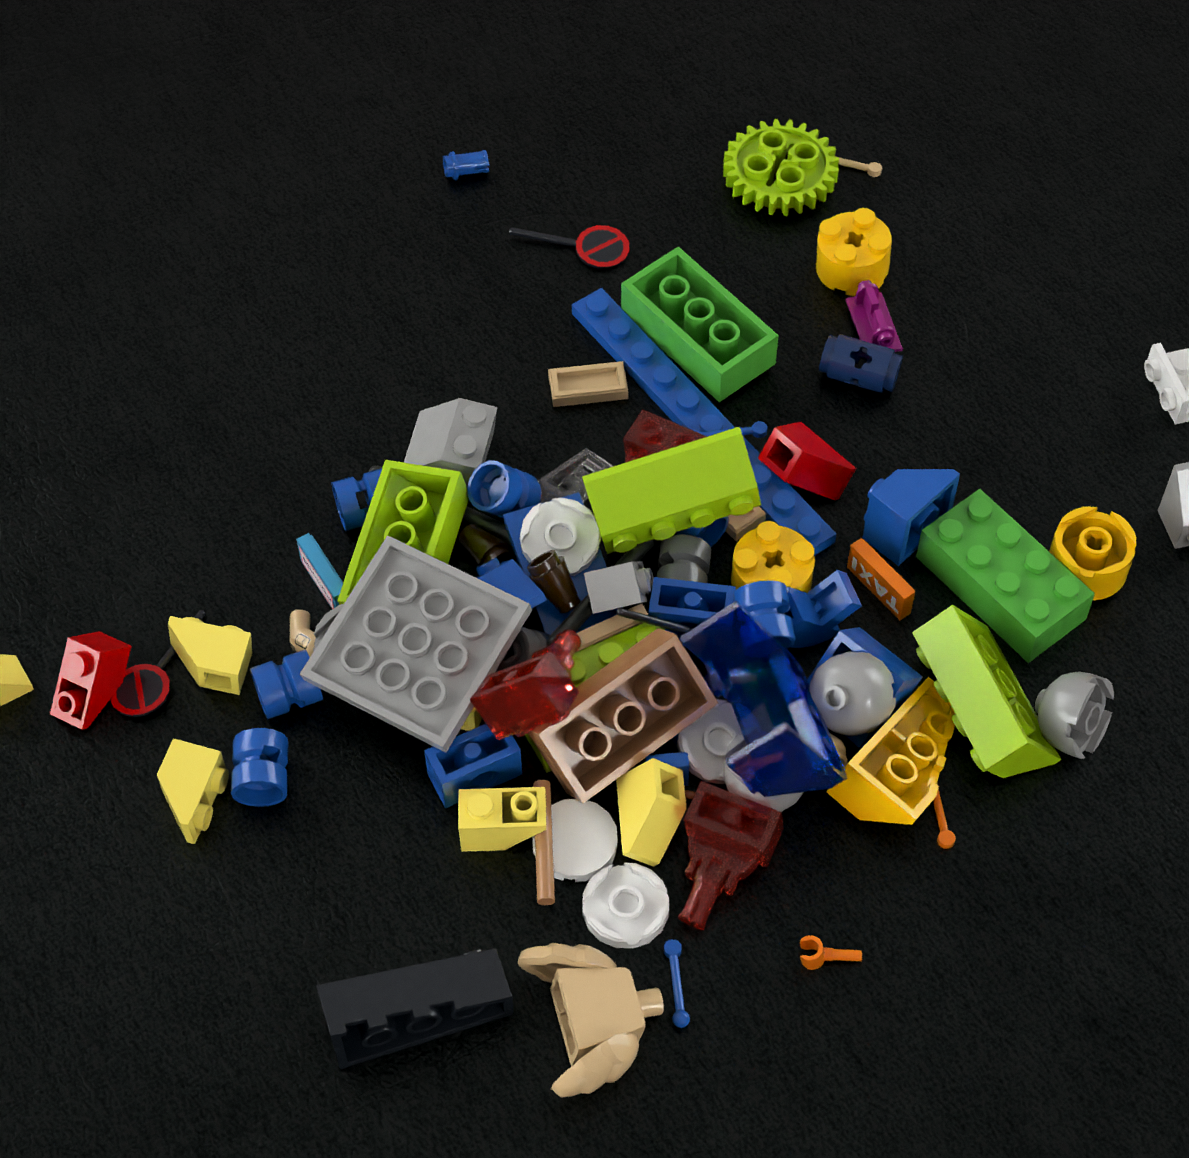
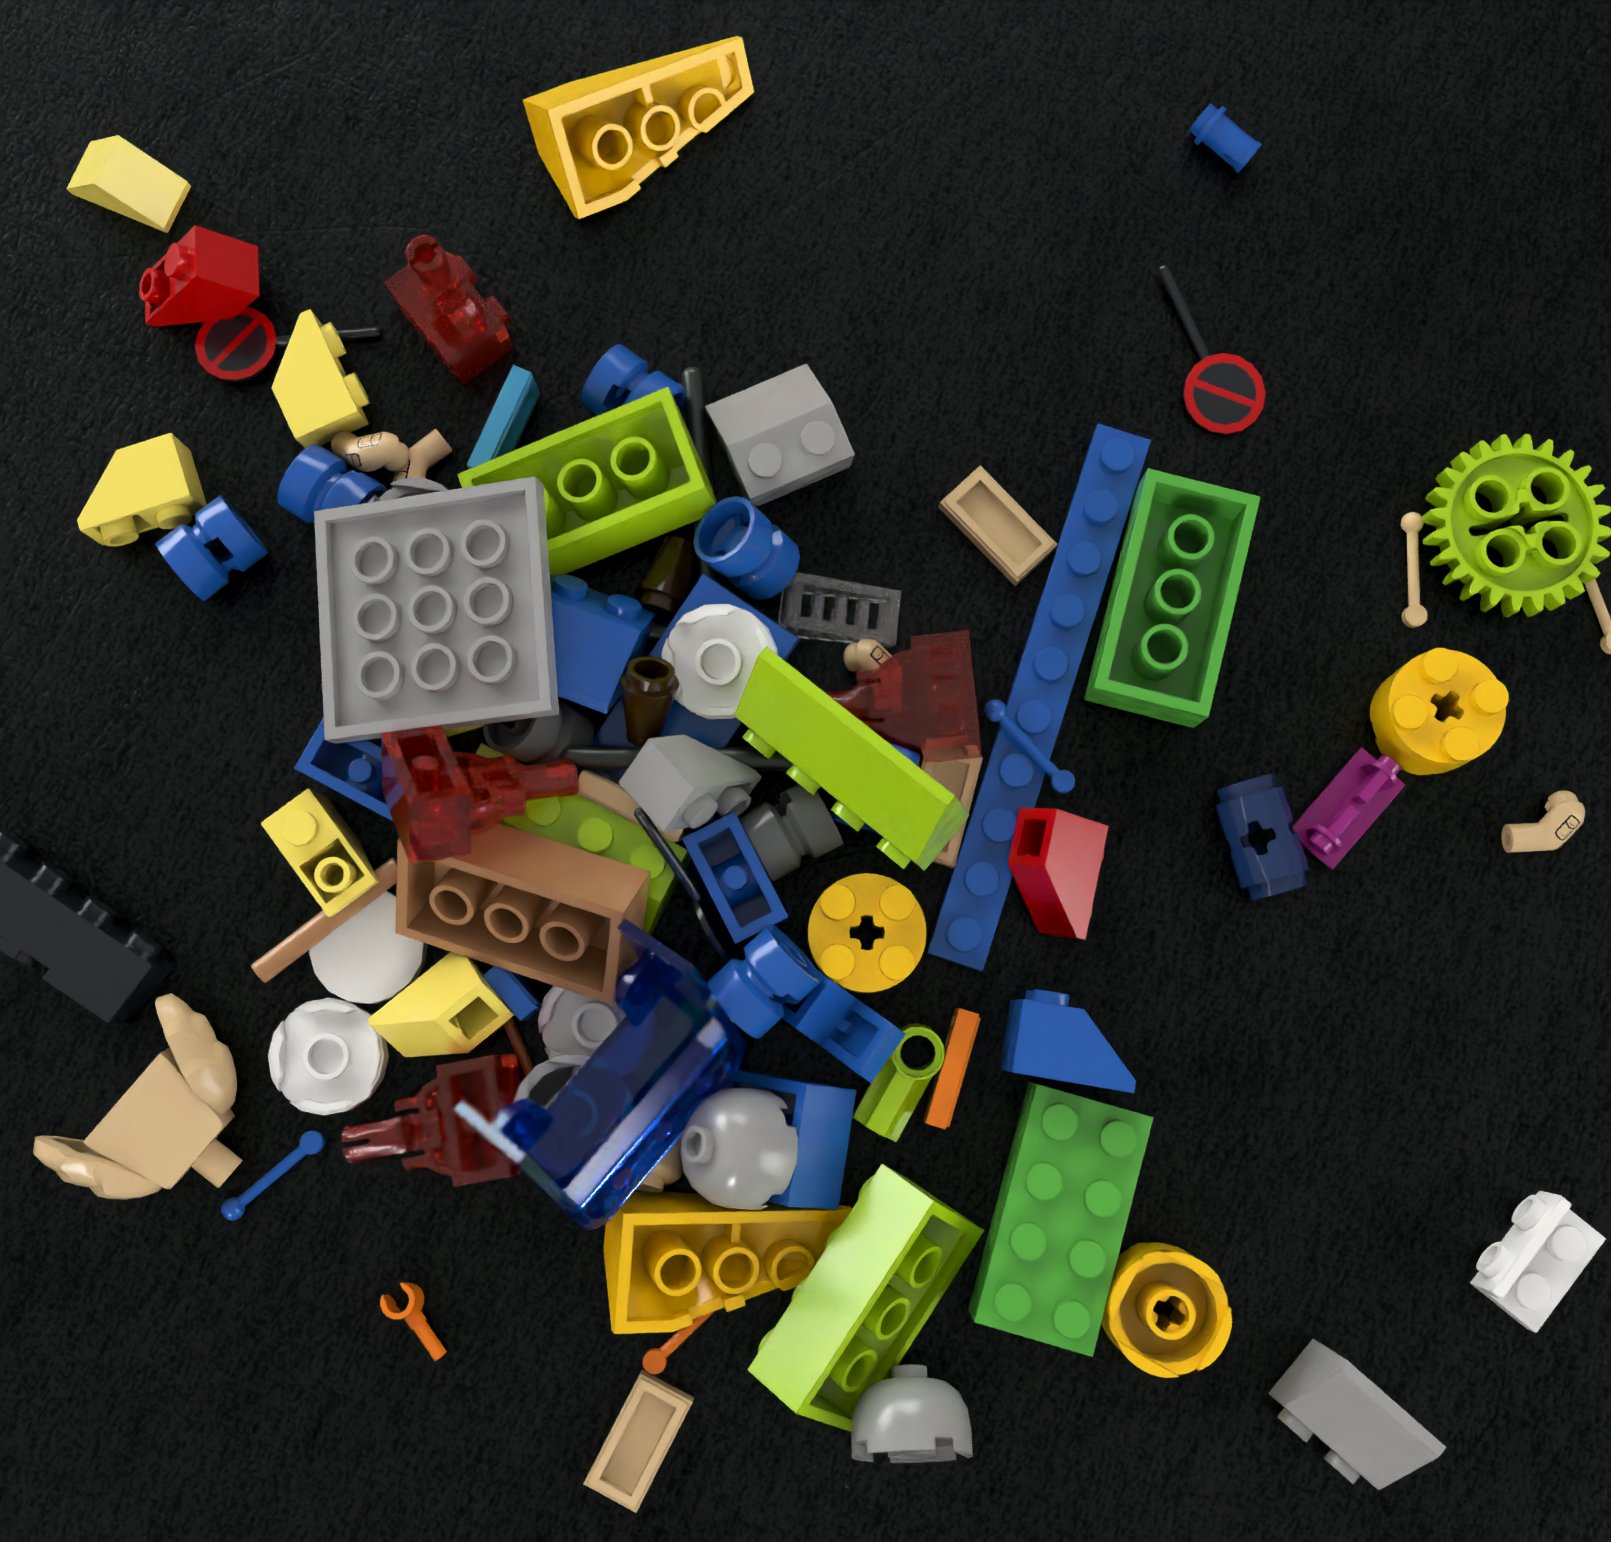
camera: 55 degrees right, 25 degrees up
none -> tan arm [331,431,409,472]
none -> clear red brick [384,235,514,386]
none -> yellow wedge [523,36,754,219]
none -> tan tile [583,1370,694,1513]
none -> lime piece [852,1023,945,1142]
none -> tan hinge [1401,512,1428,628]
none -> tan arm [1501,790,1585,853]

